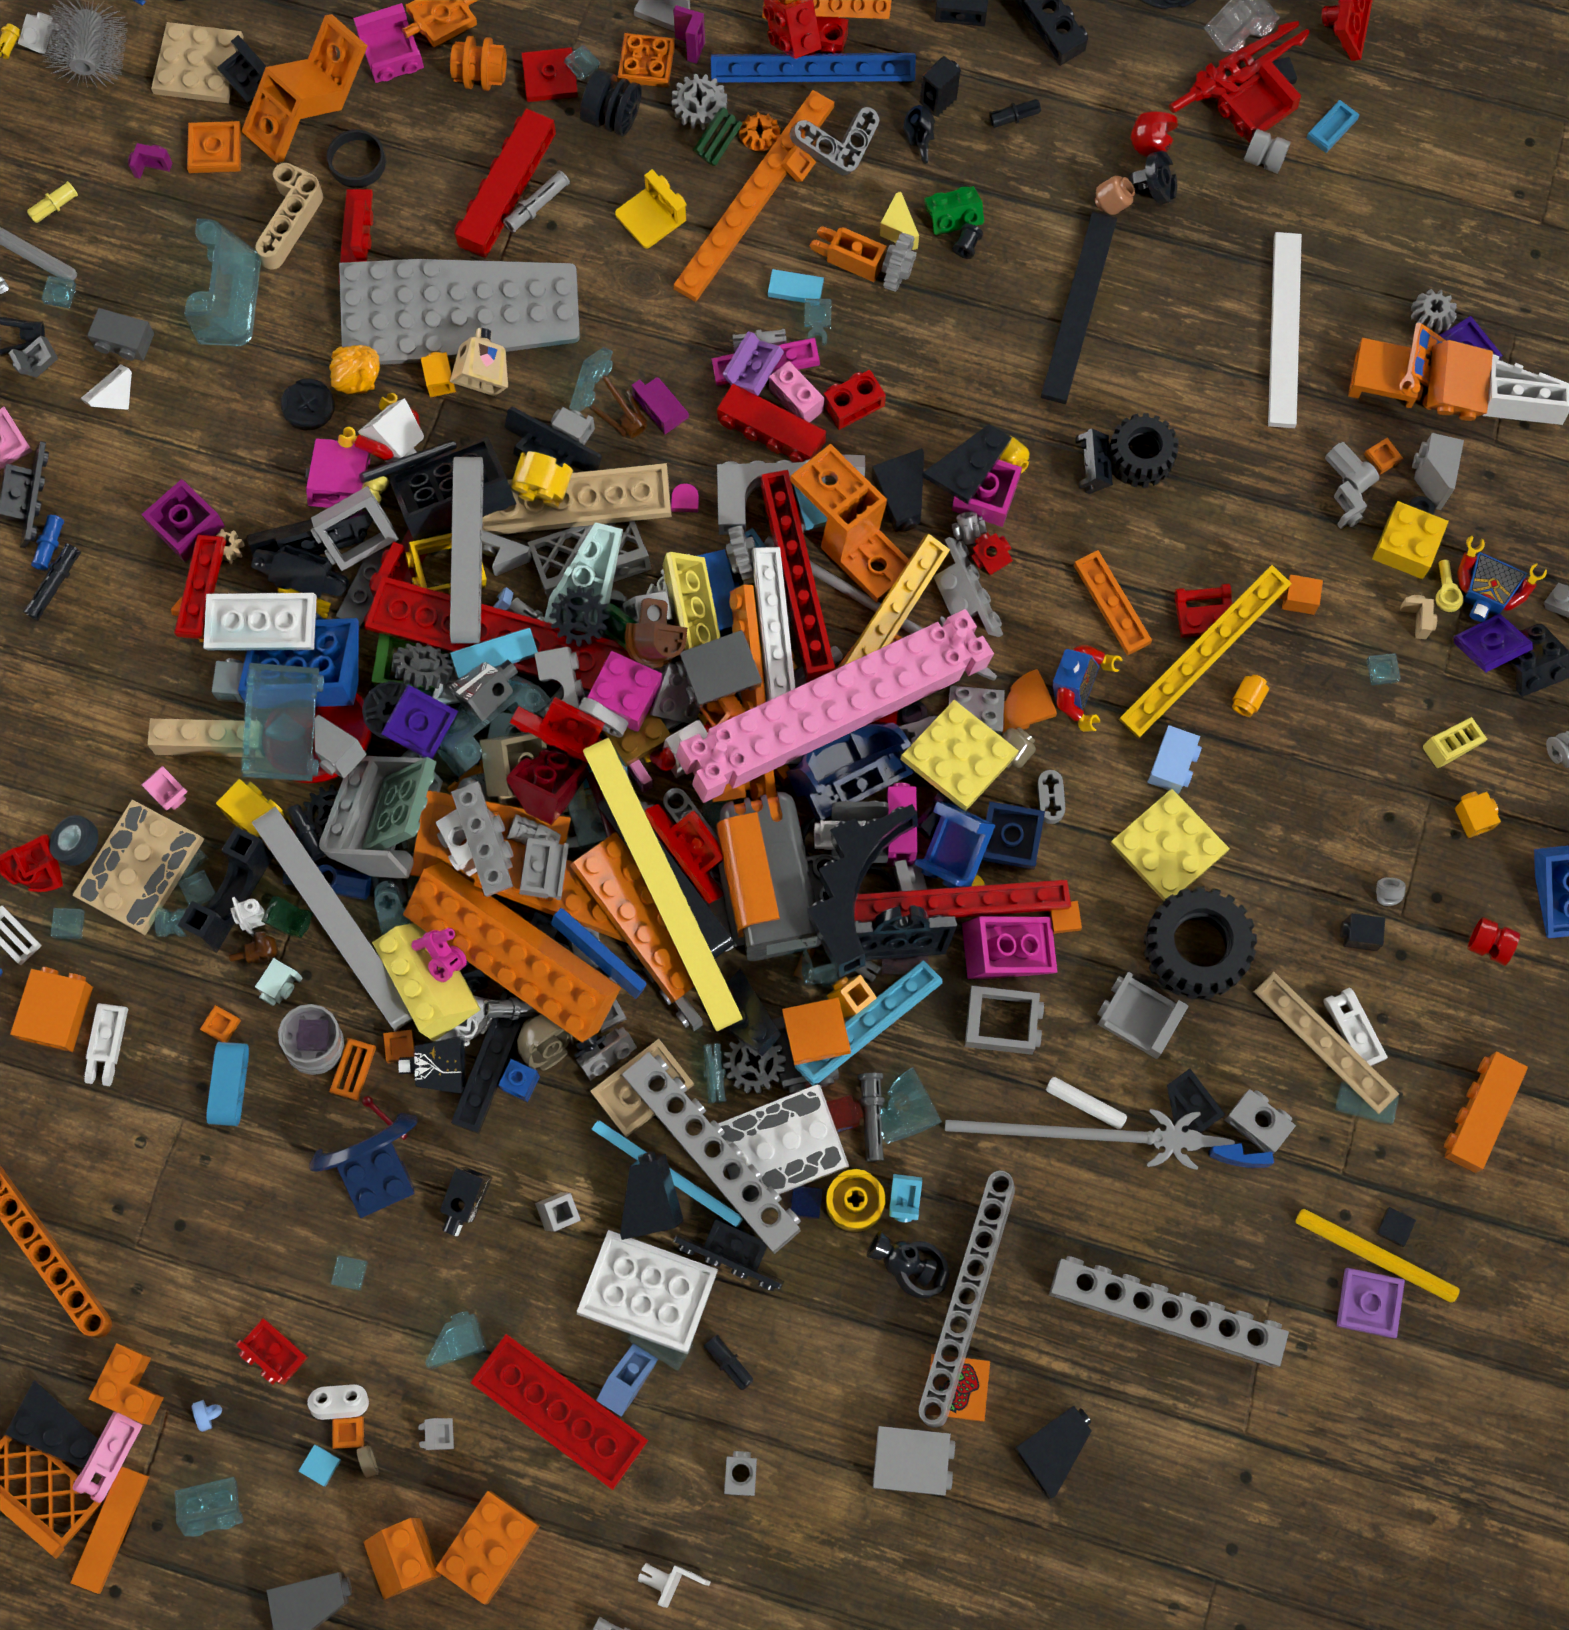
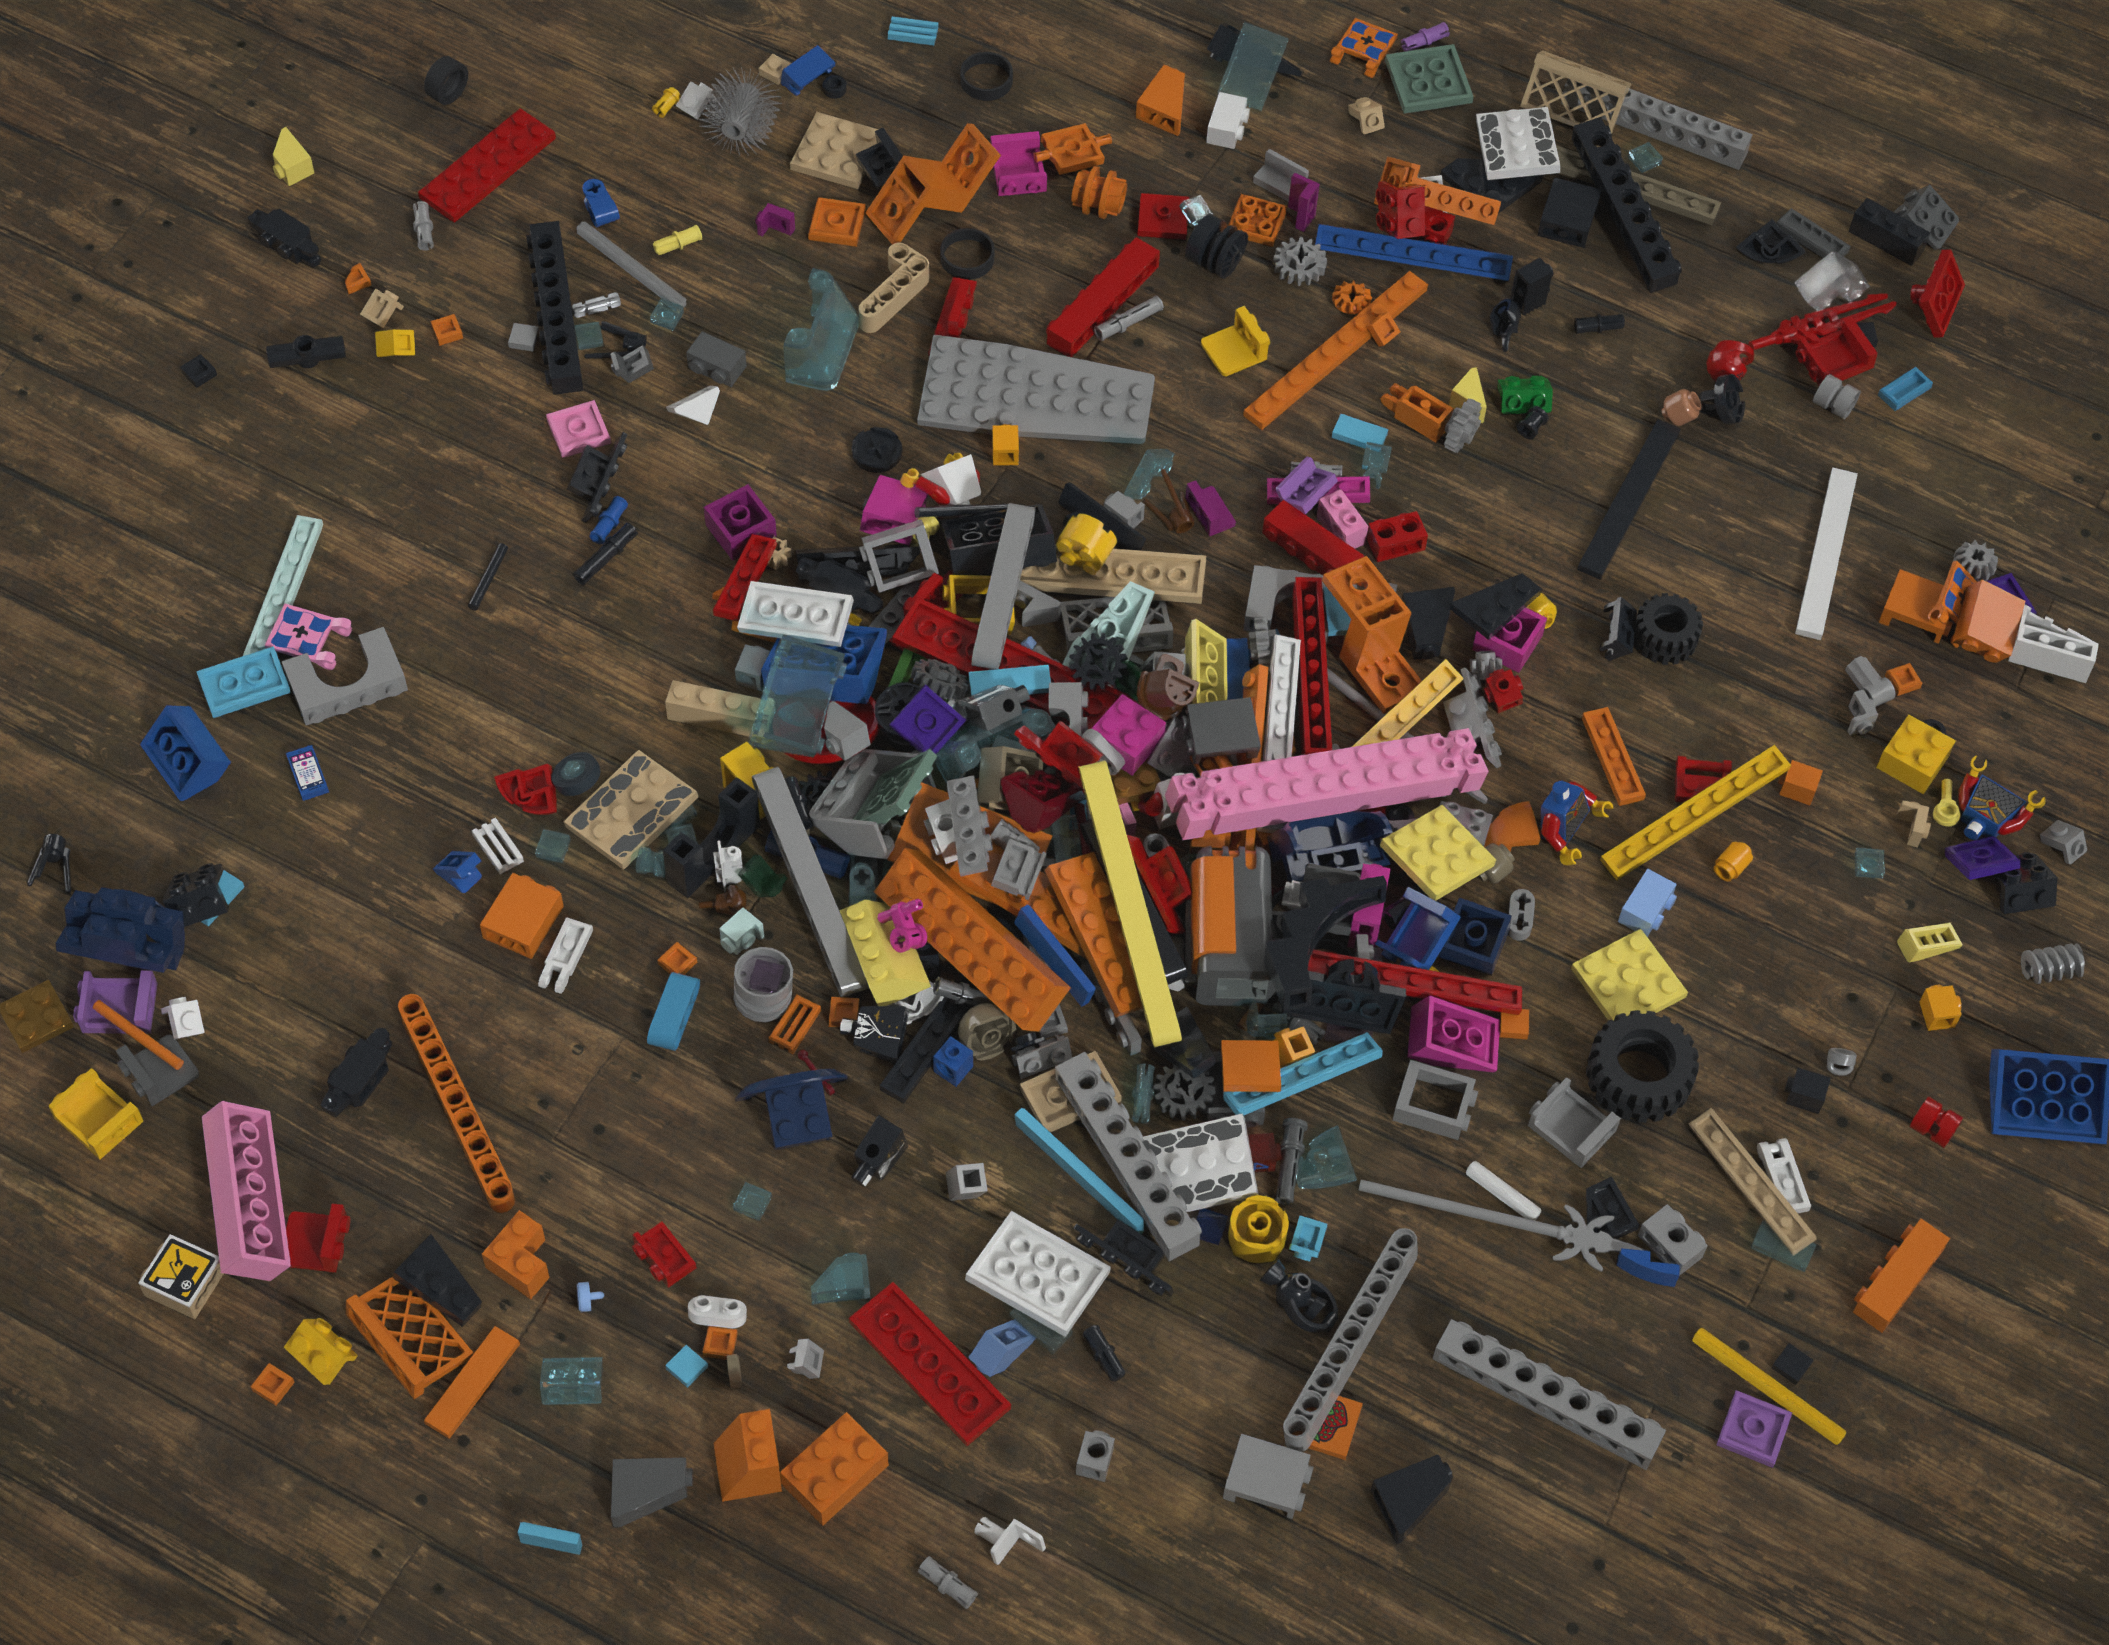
camera: 10 degrees right, 15 degrees down
bright pink plate [73,1412,143,1503] -> none
bright pink bracket [141,766,188,810] -> none
light orange hair [329,345,380,395] -> none
tan torso [450,328,508,396] -> none
black slope [620,1152,684,1240] -> none
dark pink tile [671,484,699,512] -> none
dark green tile [693,107,743,166] -> none
dark grey beam [790,107,879,175] -> none
light grey slope [1412,433,1464,510] -> none

